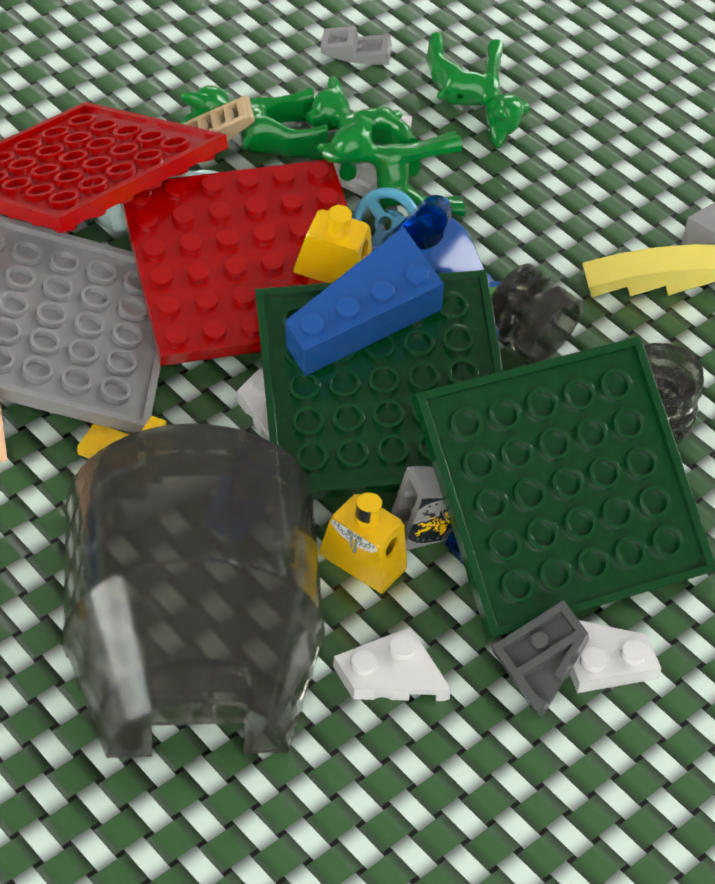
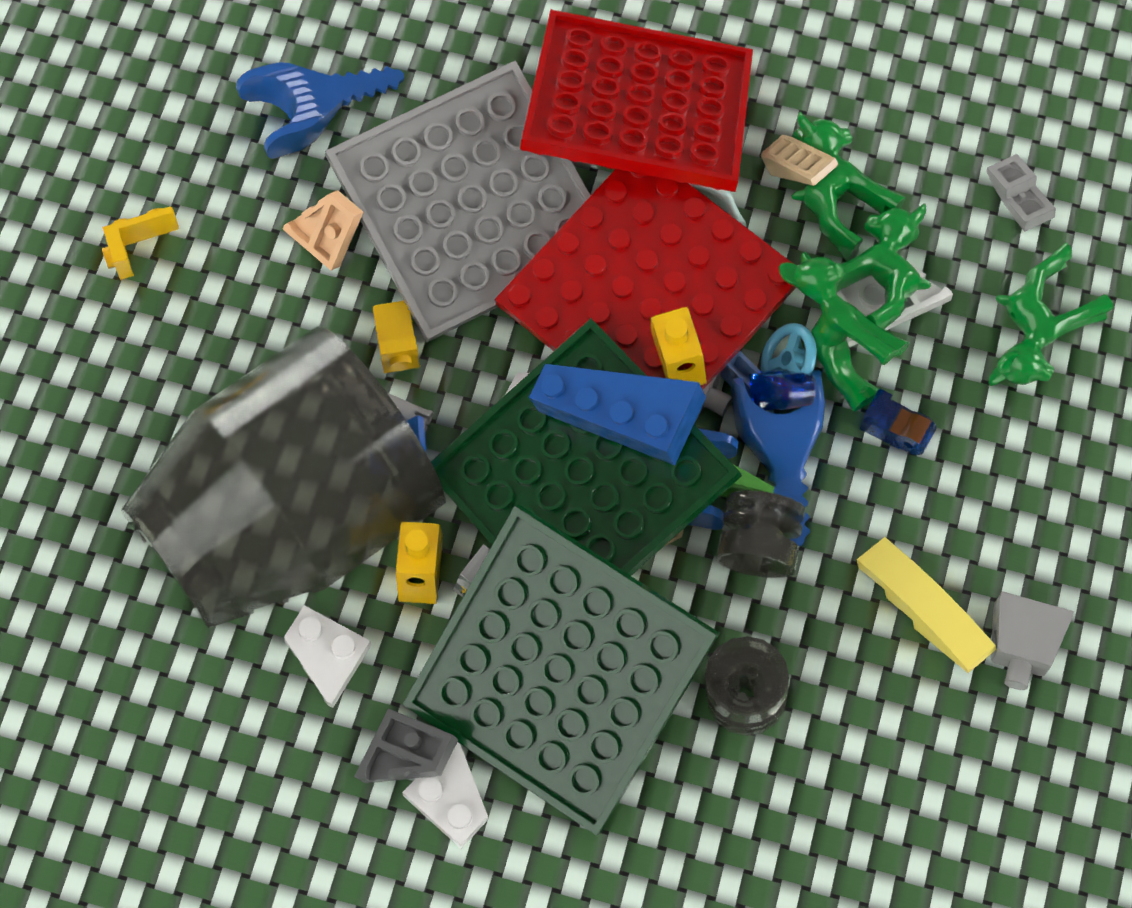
camera: 60 degrees right, 20 degrees up
none -> clear blue leg [860,388,937,455]

